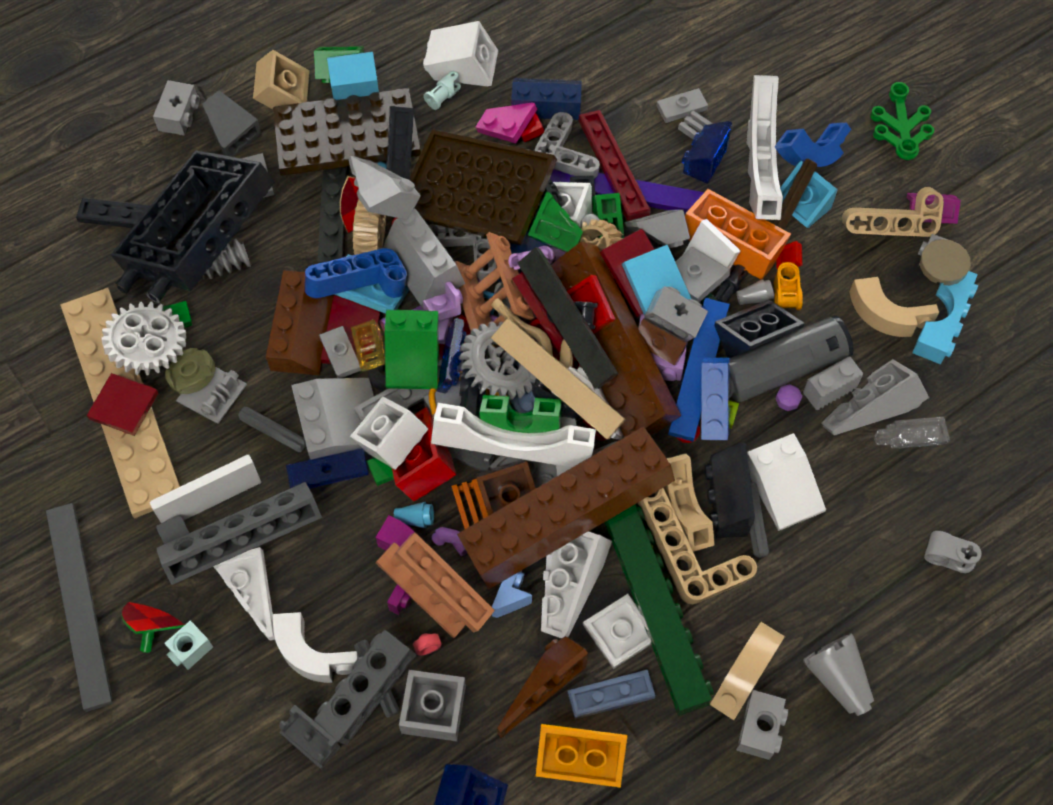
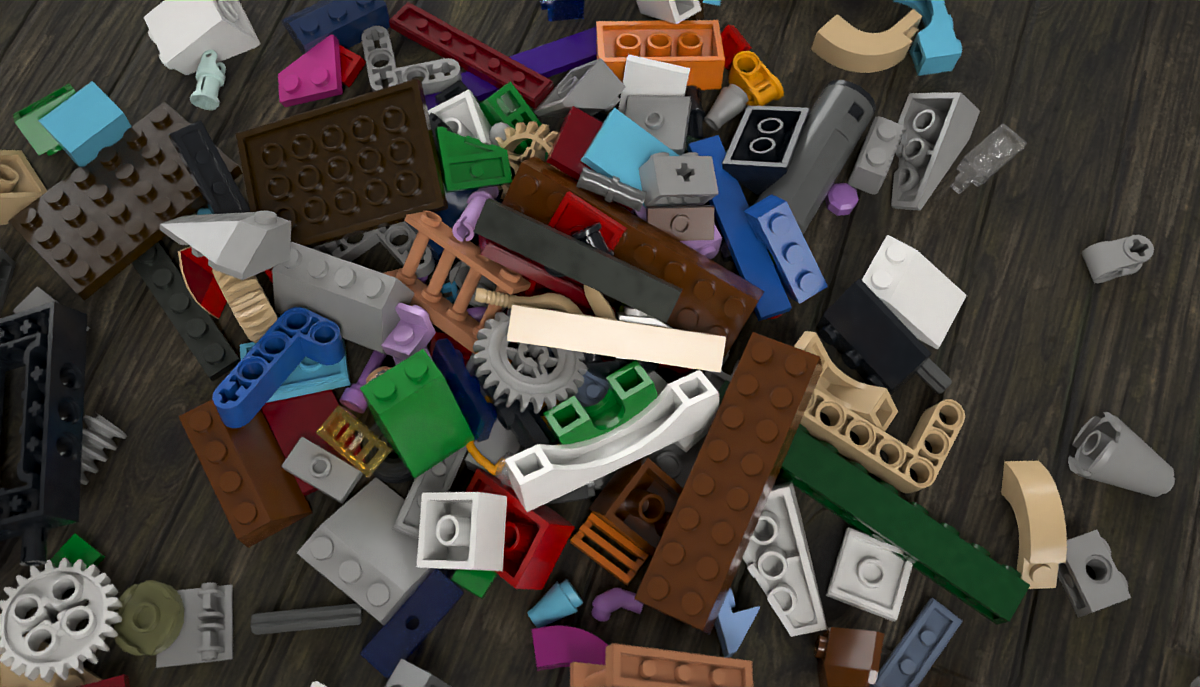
camera: 40 degrees left, 5 degrees up
none -> dark grey pin [576,166,647,212]

